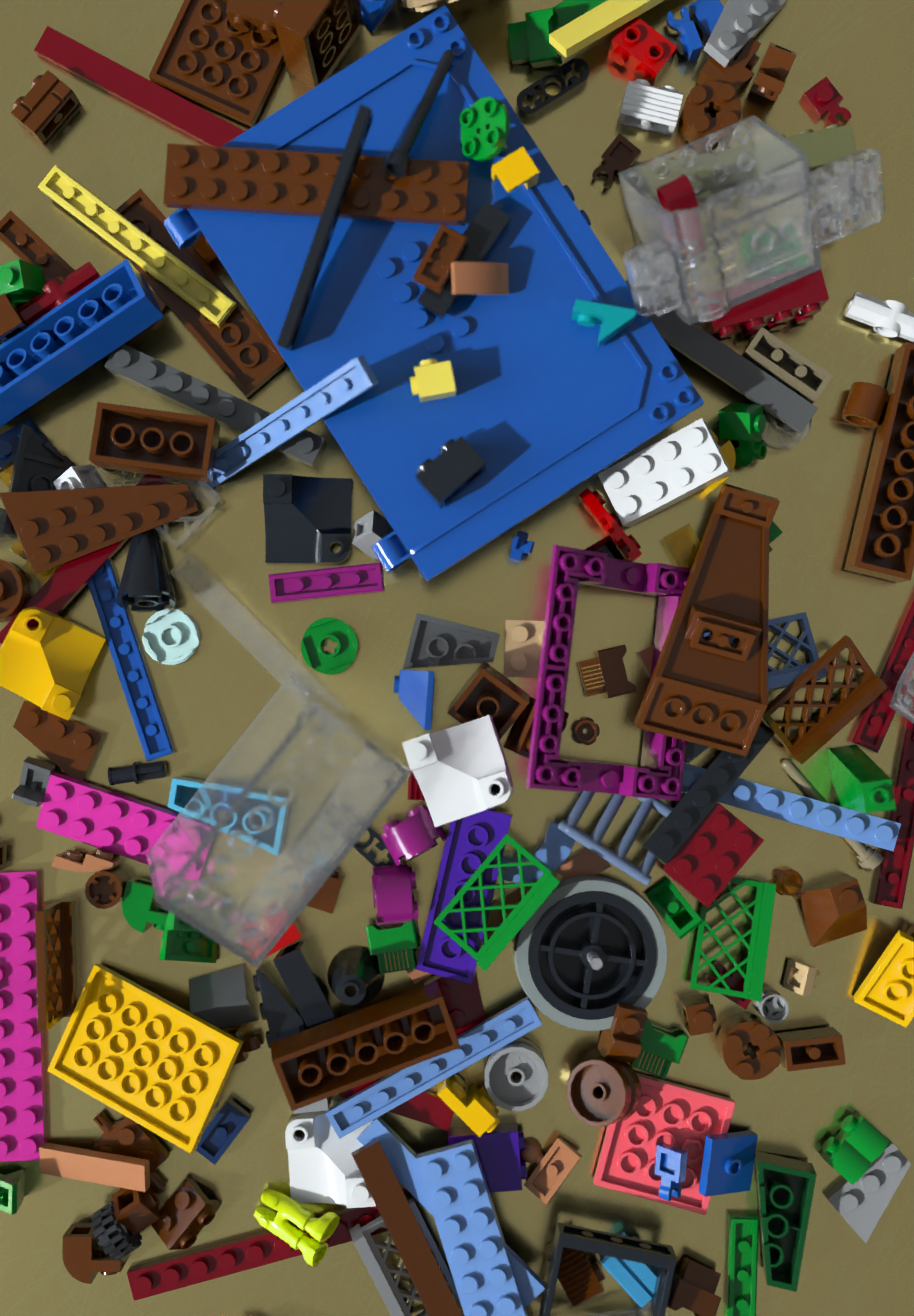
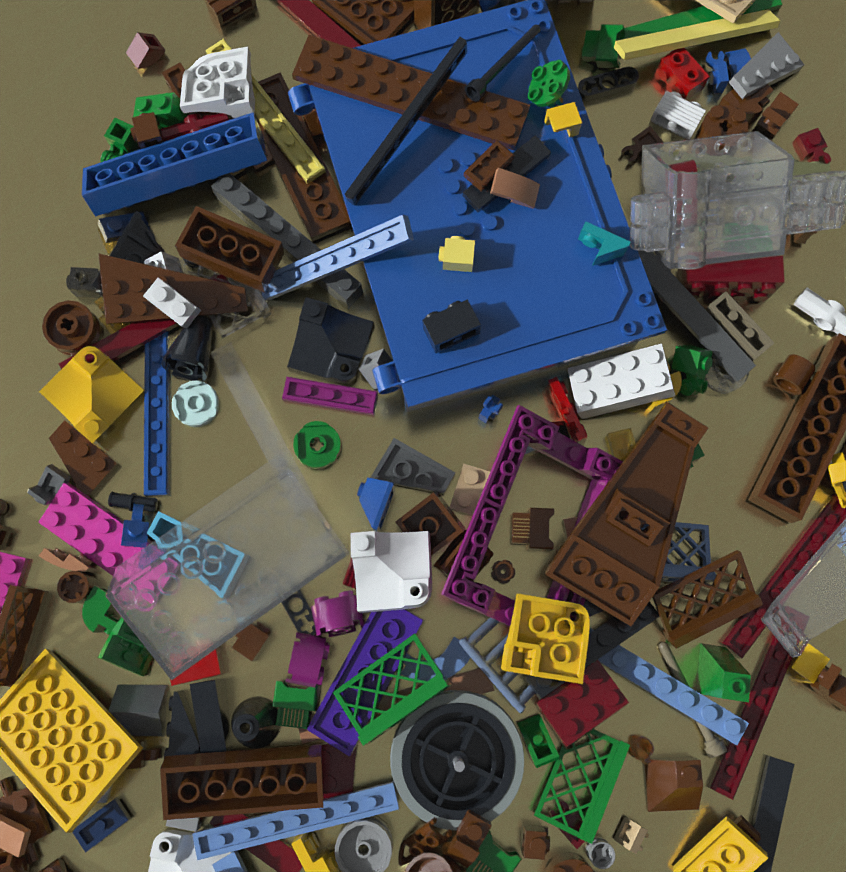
camera: 15 degrees right, 10 degrees down
none -> blue plate [121,504,149,548]
none -> white brick [143,278,201,329]
none -> white slope [180,47,255,119]
none -> reddish brown piece [398,817,452,866]
none -> yellow slope [501,594,590,684]

